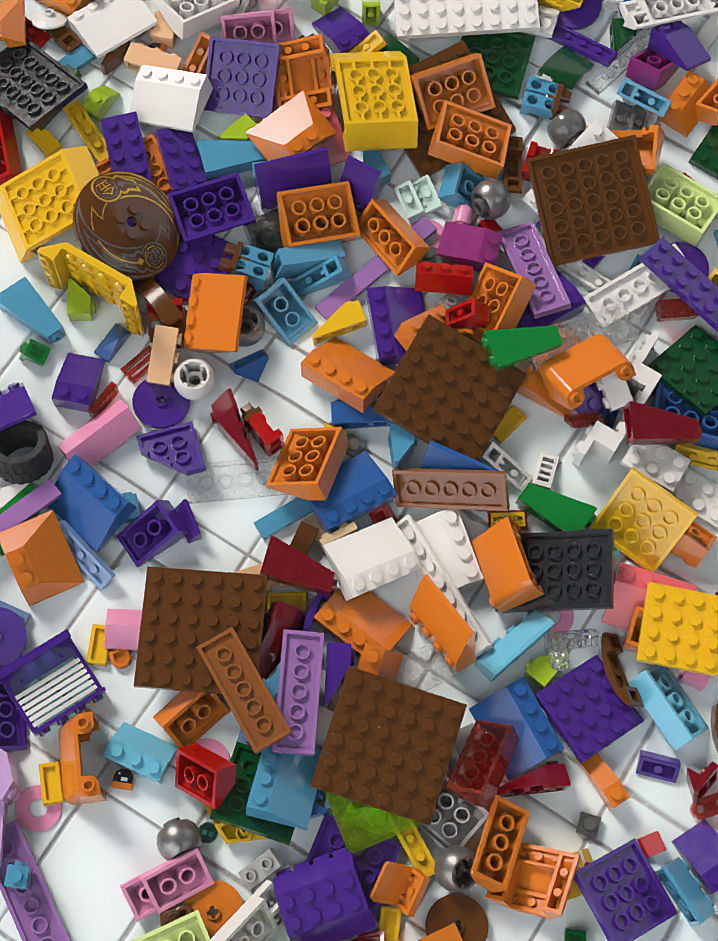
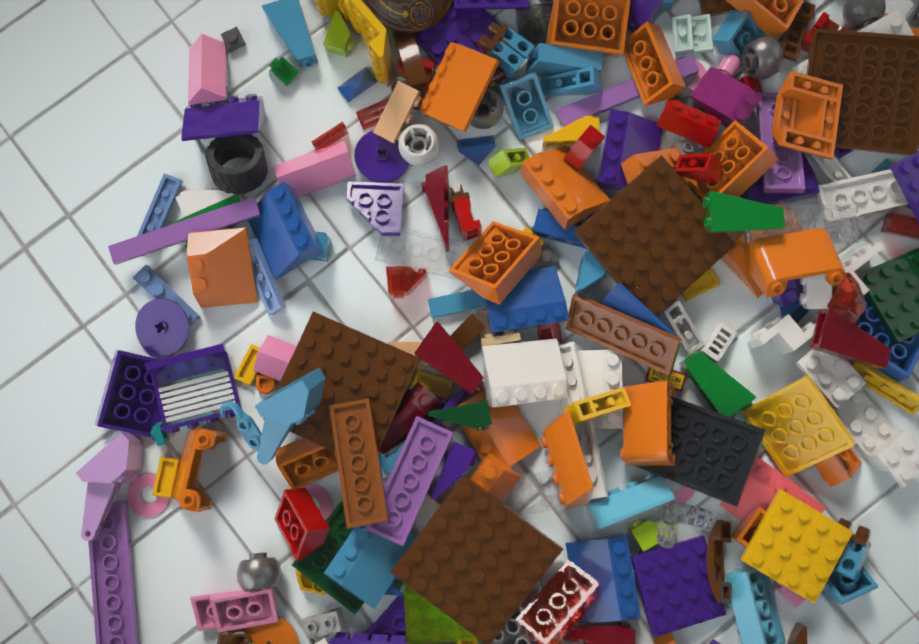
camera: 30 degrees right, 10 degrees up
dark azure brick [4,861,33,890] -> none
dark purple slope [51,353,105,413] -> none
medium azure slope [103,722,179,785] -> none
tile [111,768,134,791] -> none
dark purple slope [116,500,190,567] -> none
dark purple slope [175,499,202,543] -> none
tile [199,822,218,844] -> none
clear red tile [564,413,607,428] -> none
none -> teal plate [151,422,170,447]
none -> dark azure slope [220,368,325,465]
none -> clear red slope [386,266,427,299]
none -> dark green slope [428,400,492,431]
none -> lime slope [488,147,530,178]
none -> red slope [564,124,605,171]
none -> yellow slope [564,387,631,426]
none -> orange slope [772,71,843,160]
none -> clear red slope [827,272,867,324]

